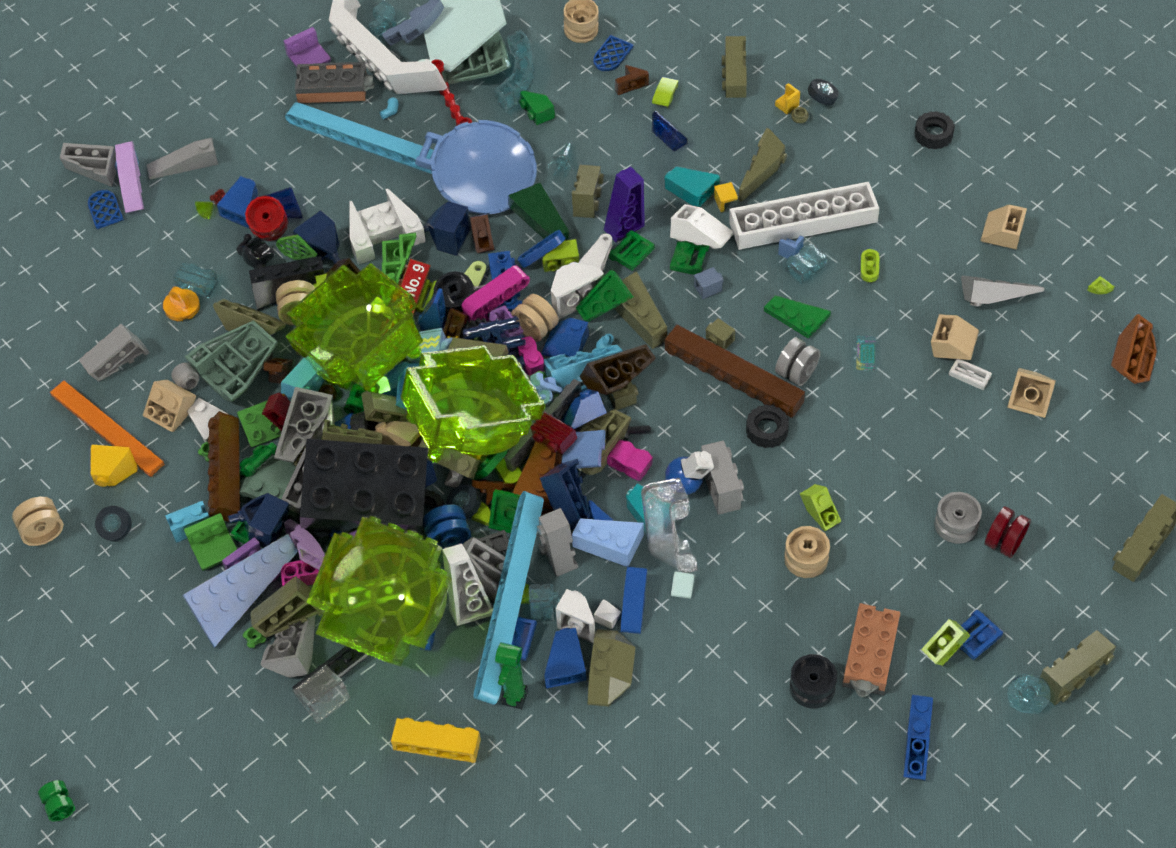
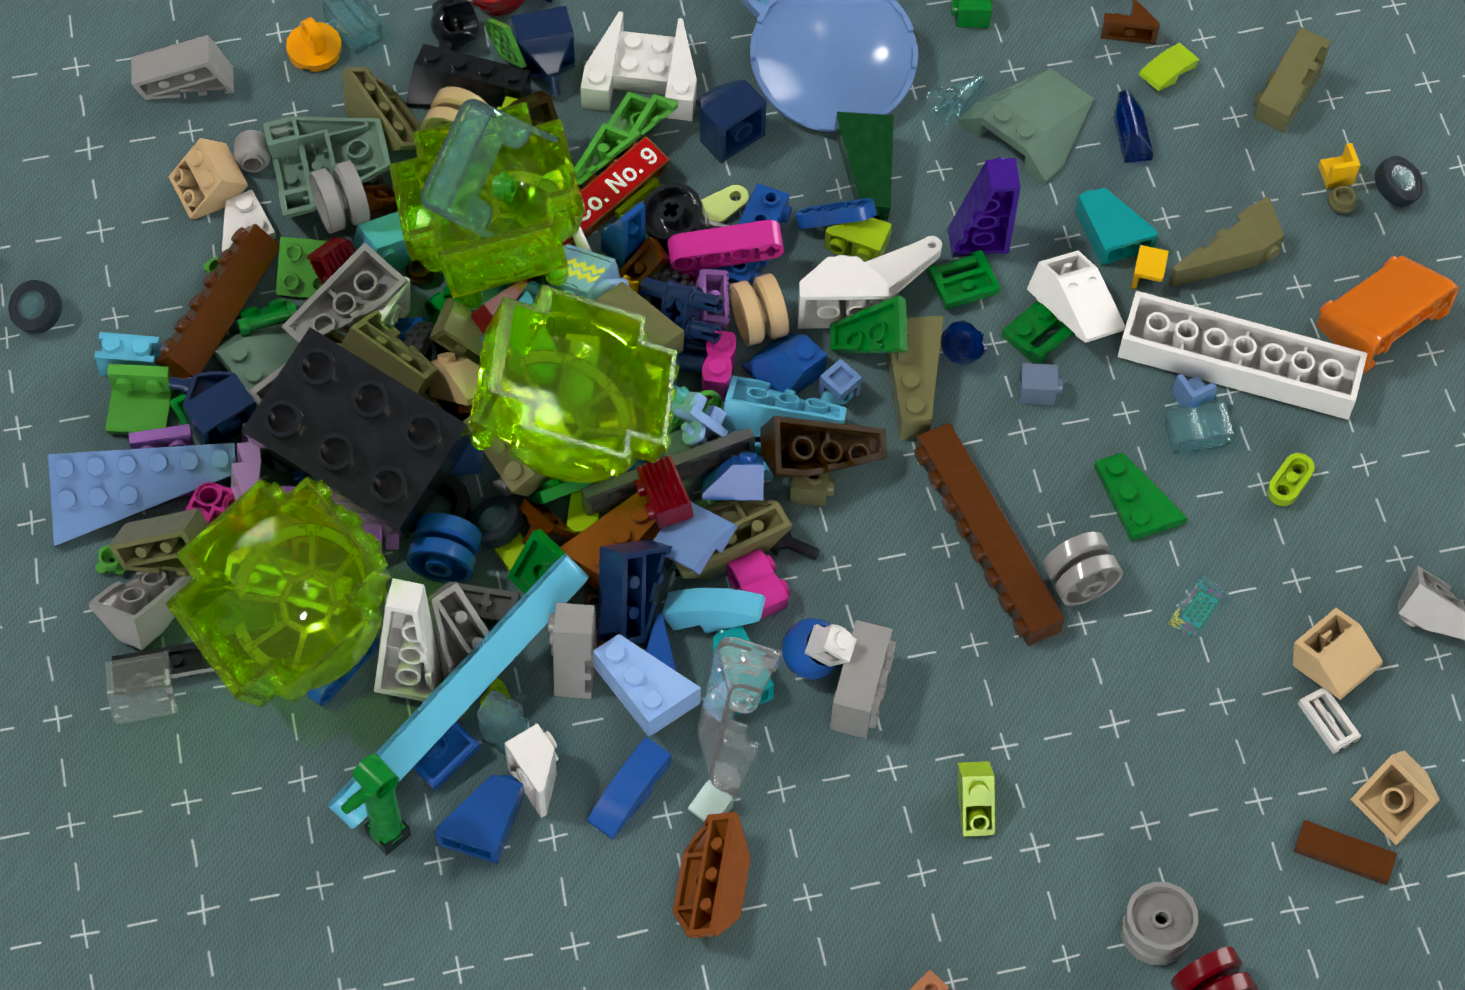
camera: 25 degrees right, 5 degrees up
orange tile [50,381,165,477] -> none
yellow slope [91,445,138,487] -> none
yellow brick [391,718,481,763] -> none
reddish brown slope [469,214,494,253] -> none
olive wedge [572,165,604,218] -> none
olive wedge [588,629,636,707] -> none
white slope [594,599,622,629] -> none
olive brick [705,318,735,350] -> none
black tyre [746,405,789,448] -> none
tan wheel [784,526,830,578] -> none
none -> light grey wheel [309,160,370,233]
none -> clear light blue windscreen [421,99,559,246]
none -> slope [471,278,528,334]
none -> bright green plate [492,171,517,203]
none -> medium azure slope [662,588,766,633]
none -> dark orange wedge [672,812,751,938]
none -> medium blue panel [818,359,862,401]
none -> clear blue hair [941,320,988,365]
none -> sand green wedge [958,68,1094,185]
none -> reddish brown tile [1293,820,1397,885]
none -> orange windscreen [1316,256,1459,373]

